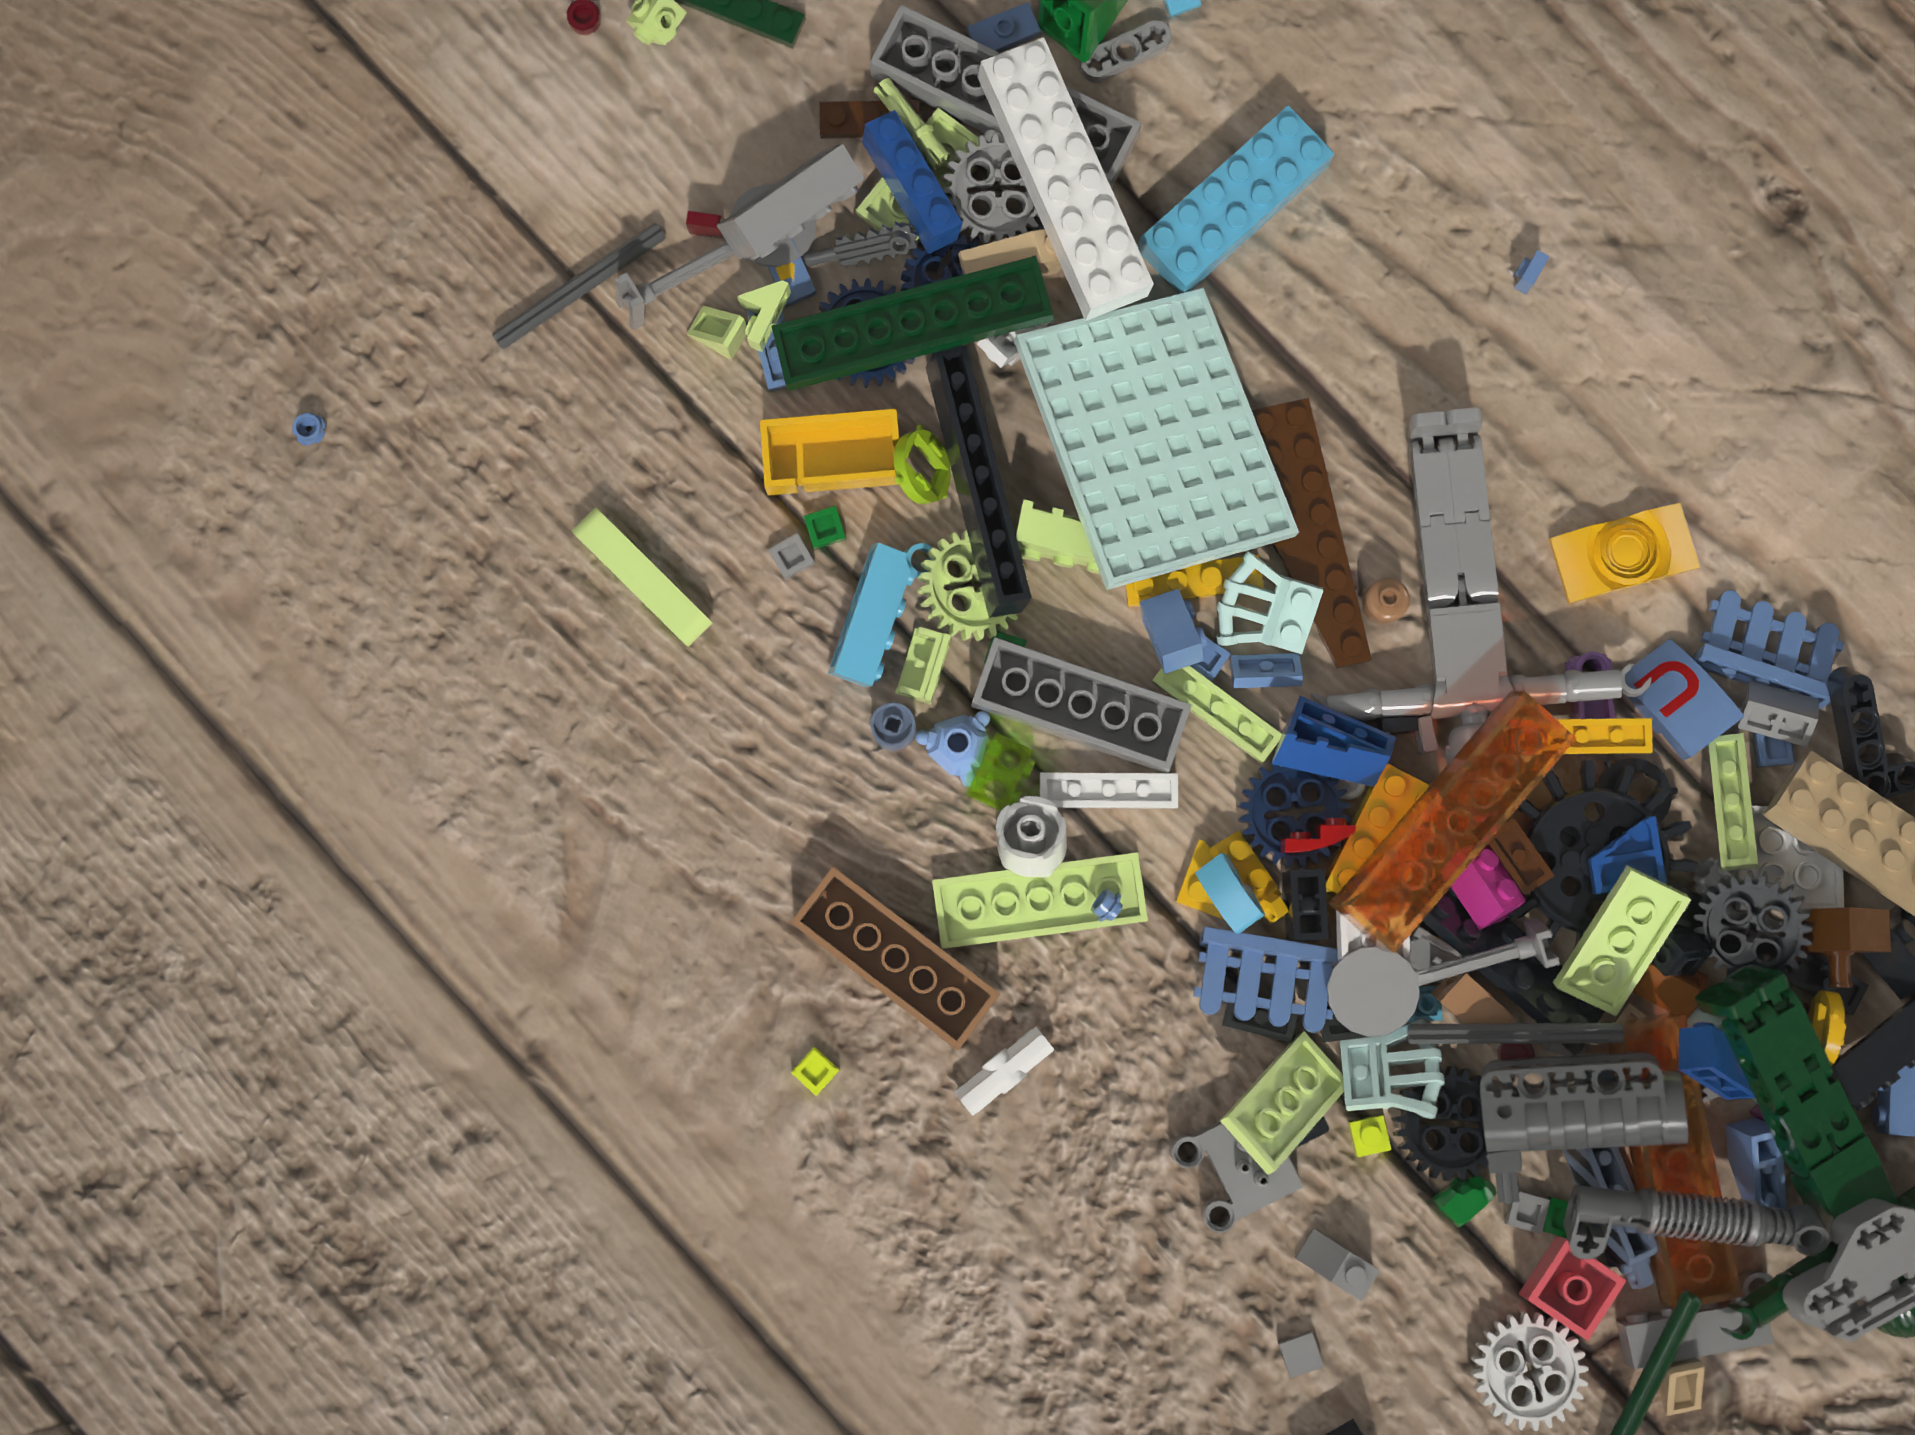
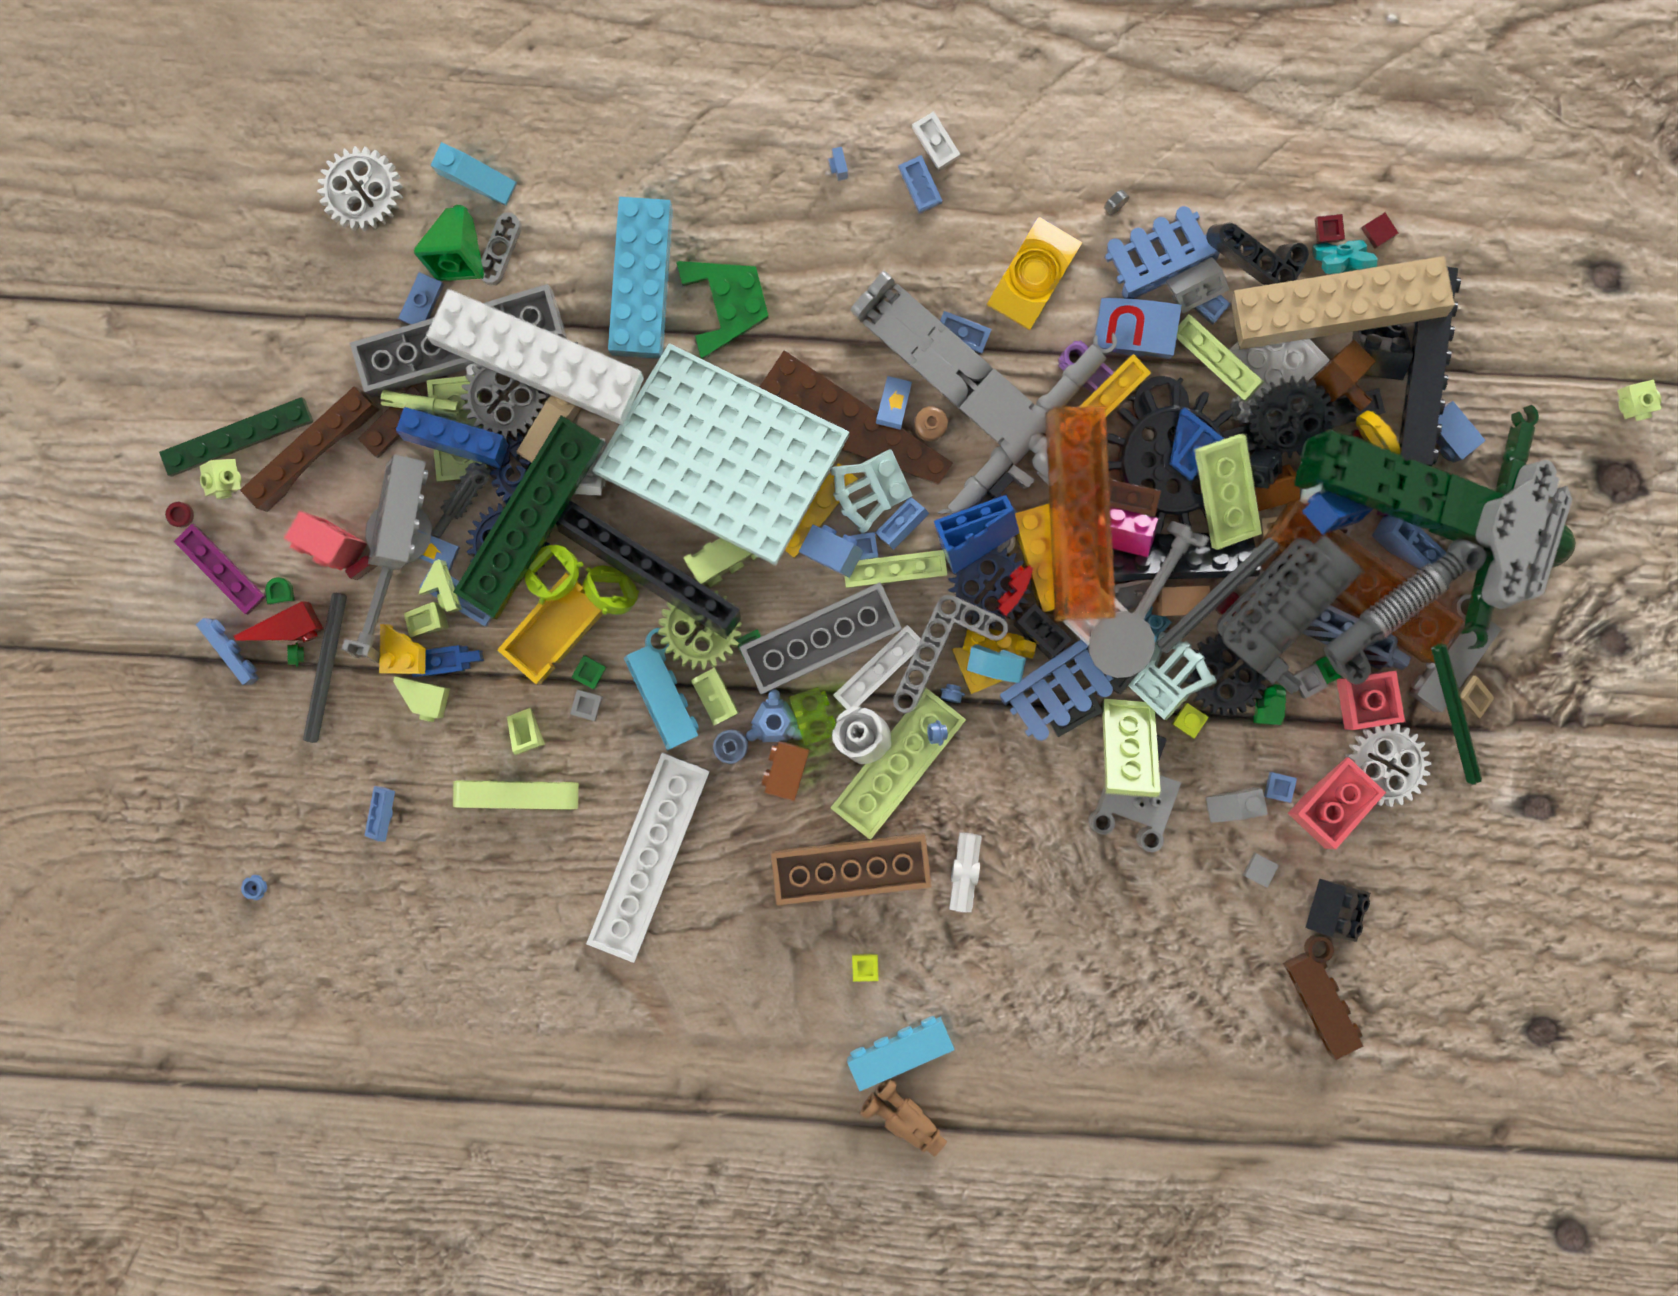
camera: 45 degrees left, 5 degrees up
none -> magenta plate [173,524,266,615]
none -> medium blue plate [196,618,259,685]
none -> red slope [233,601,323,643]
none -> reddish brown arch [240,386,380,512]
none -> green tile [265,577,295,605]
none -> coral brick [284,511,367,571]
none -> green plate [287,642,304,667]
none -> medium blue plate [365,786,395,842]
none -> yellow wing [379,624,426,674]
none -> yellowish green slope [393,676,450,722]
none -> blue hinge [412,645,484,678]
none -> yellowish green slope [507,708,545,755]
none -> lime piece [525,545,583,605]
none -> white plate [586,752,710,963]
none -> green wing [676,261,769,359]
none -> dark orange brick [761,741,810,801]
none -> medium azure brick [847,1016,954,1091]
none -> medium nougat piece [860,1078,947,1157]
none -> medium blue tile [876,376,912,430]
none -> light grey beam [893,595,1008,713]
none -> medium blue plate [898,155,943,214]
none -> white plate [912,111,960,170]
none -> medium blue plate [940,311,991,354]
none -> medium blue plate [940,684,965,703]
none -> dark grey tile [1104,190,1129,215]
none -> medium blue plate [1264,772,1297,803]
none -> coral slope [1288,757,1386,850]

